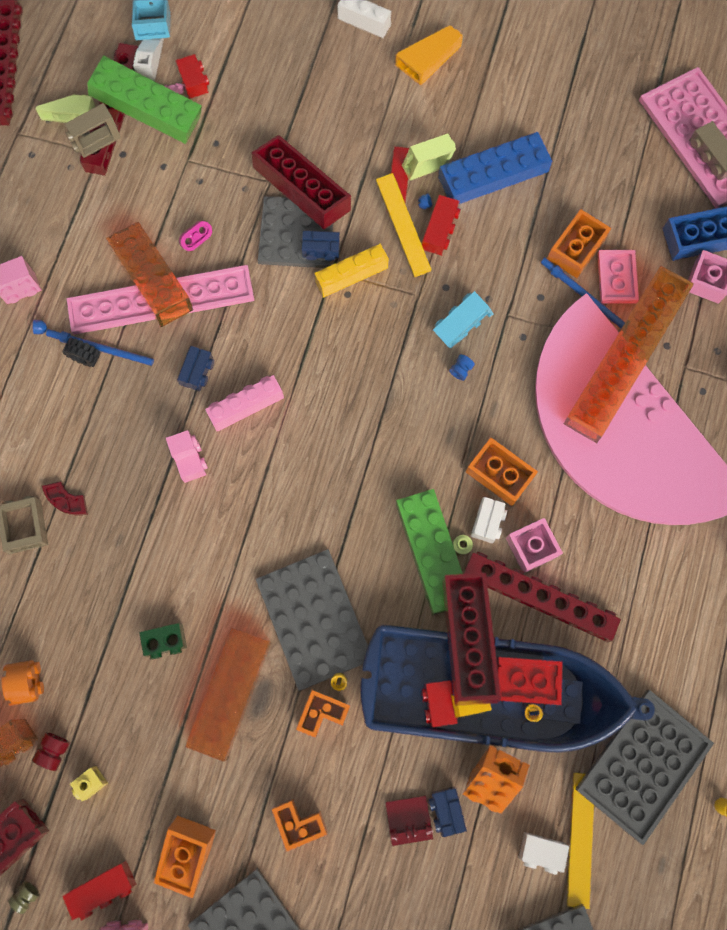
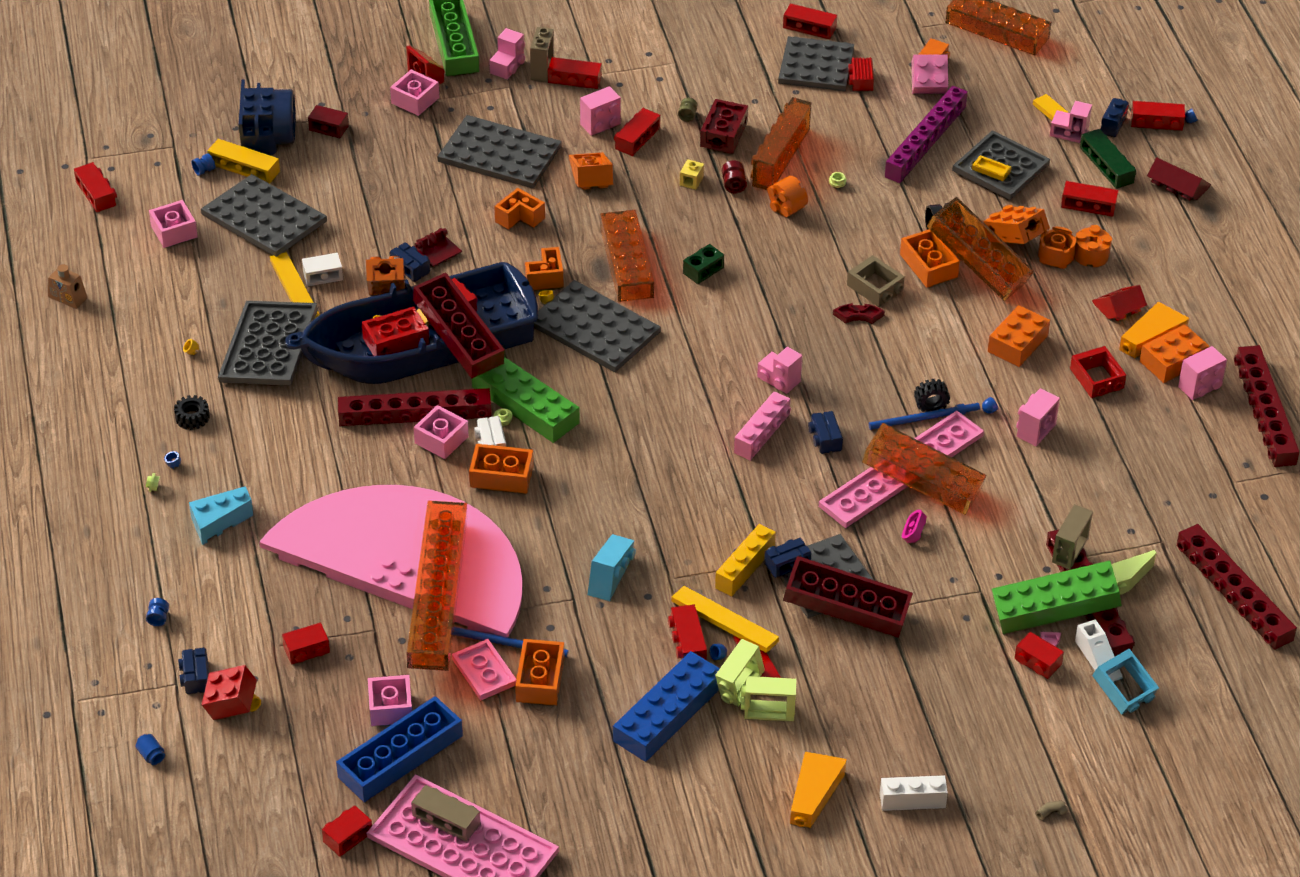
camera: 150 degrees right, 30 degrees down
blue wheel [449,354,475,381] -> none
none -> yellowish green window [741,676,796,721]

